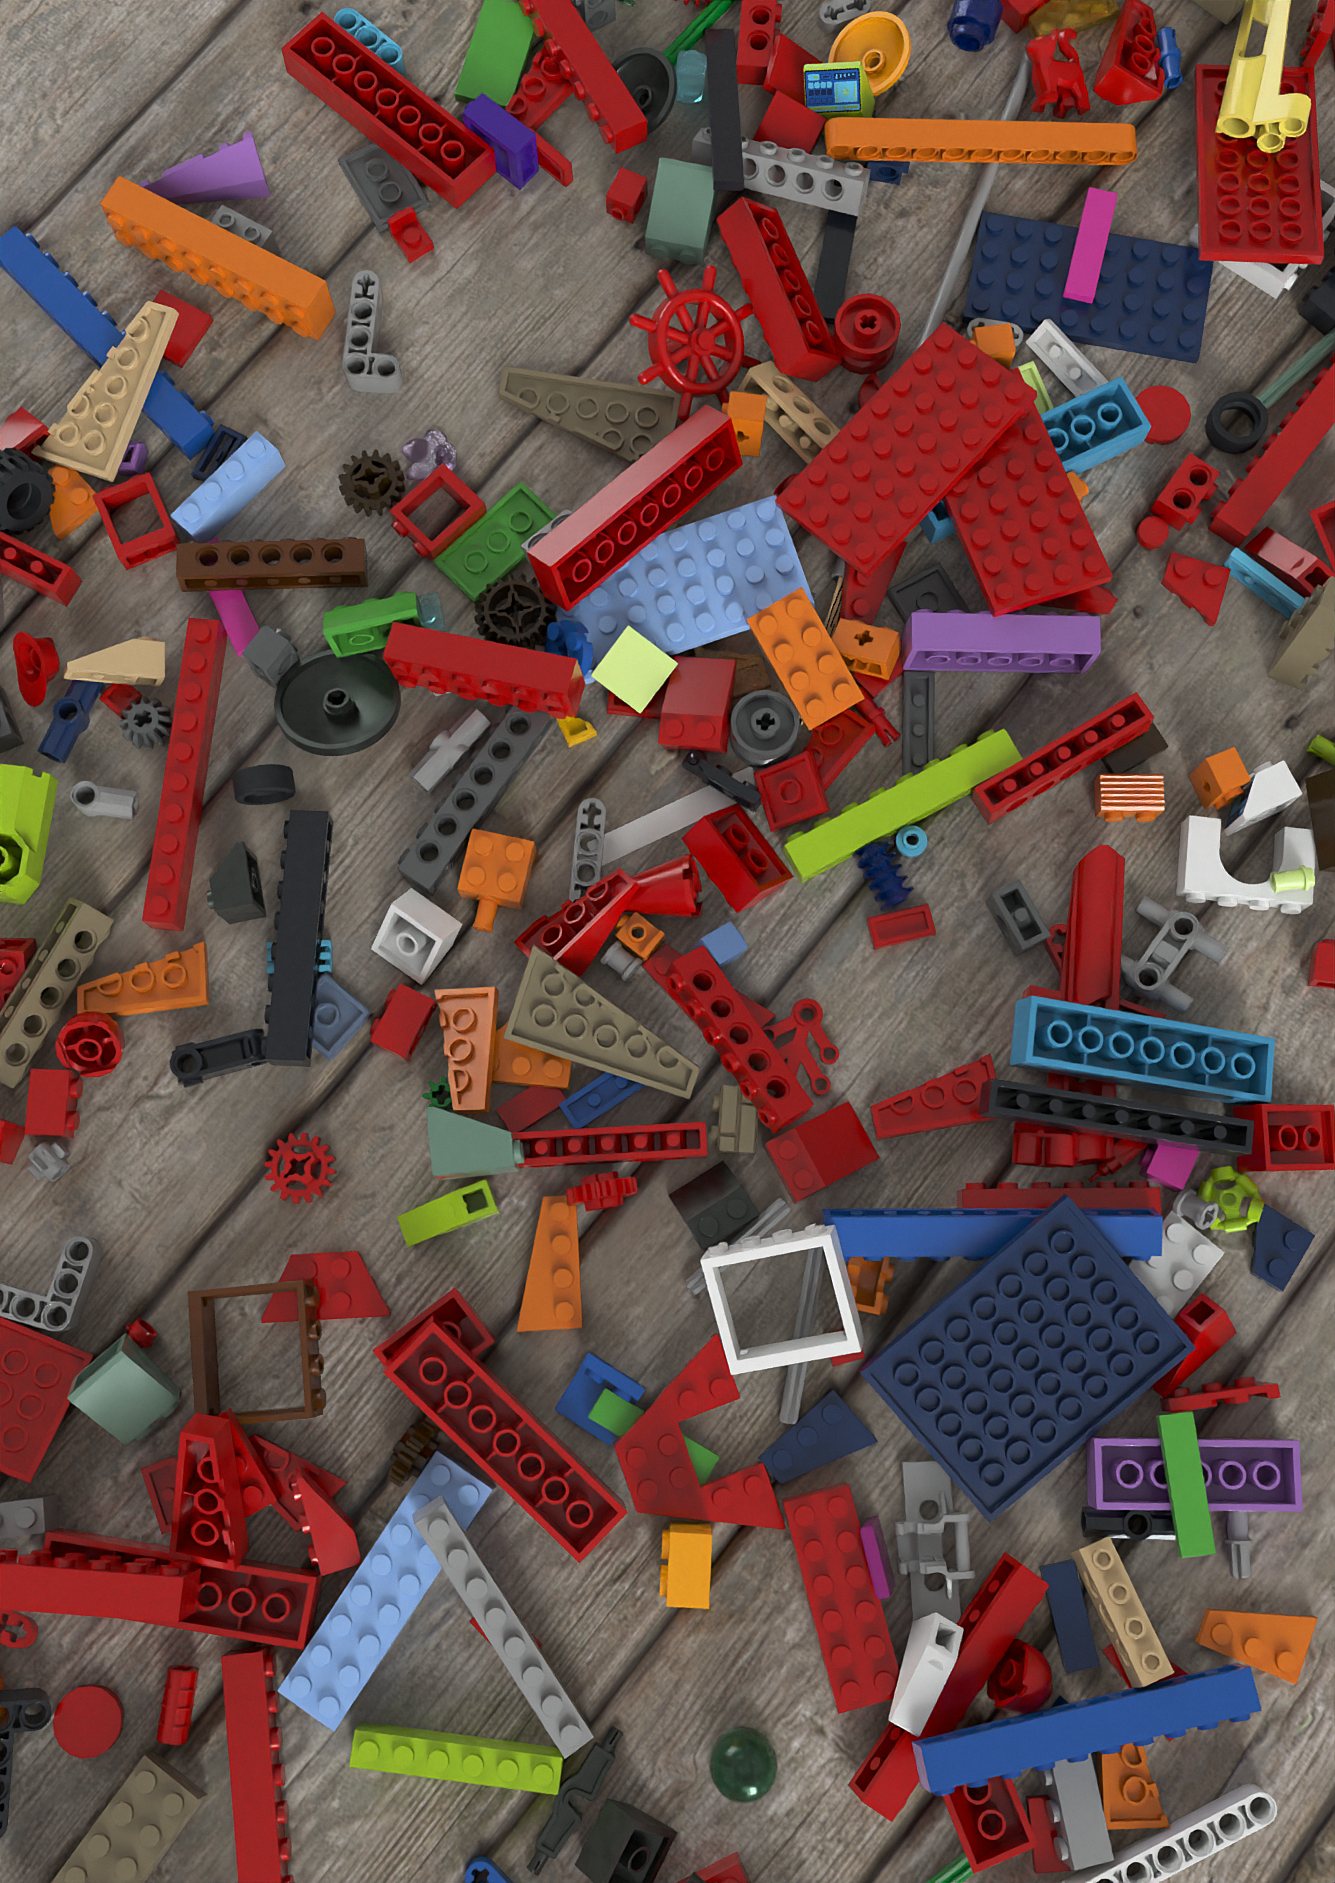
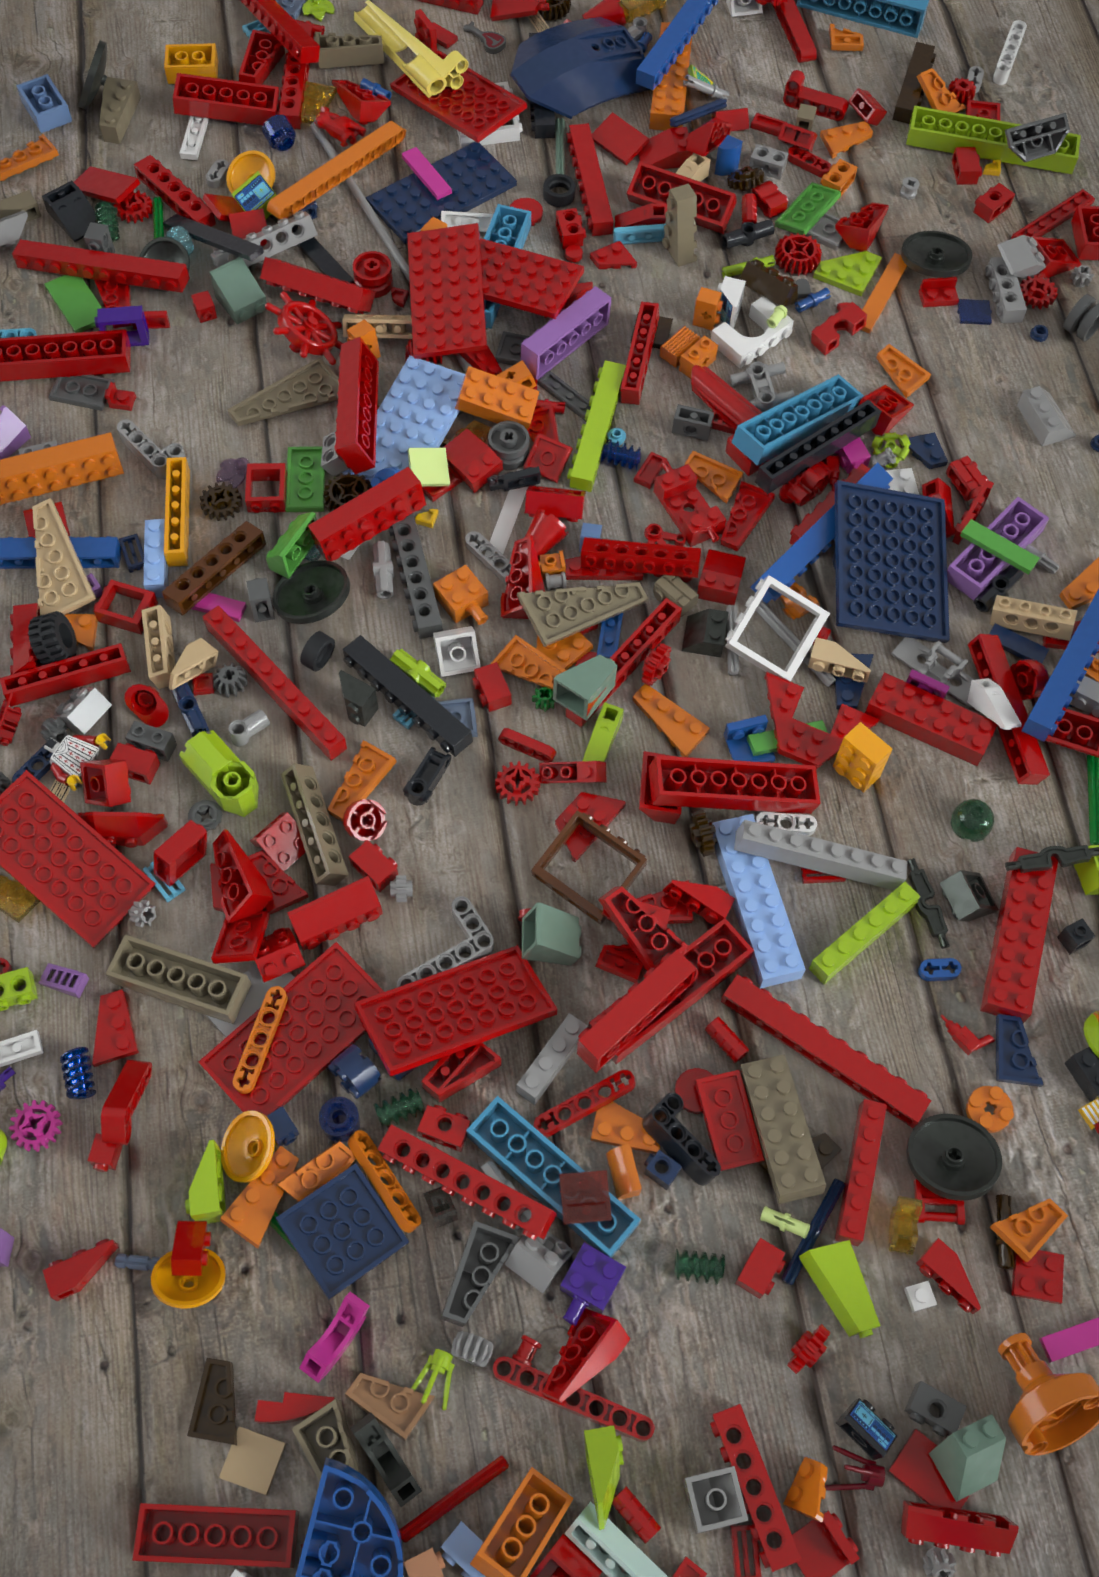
camera: 50 degrees left, 15 degrees down
none -> tan brick [142,605,176,689]
none -> light orange brick [164,457,190,567]
none -> lime piece [390,648,446,698]
none -> red beam [498,728,557,763]
none -> red slope [539,761,607,784]
none -> red brick [653,461,726,547]
none -> orange brick [679,335,718,379]
none -> orange wing [685,451,743,504]
none -> red plate [694,1069,764,1171]
none -> white beam [755,812,817,836]
none -> tan slope [808,637,871,683]
none -> red brick [946,455,988,501]

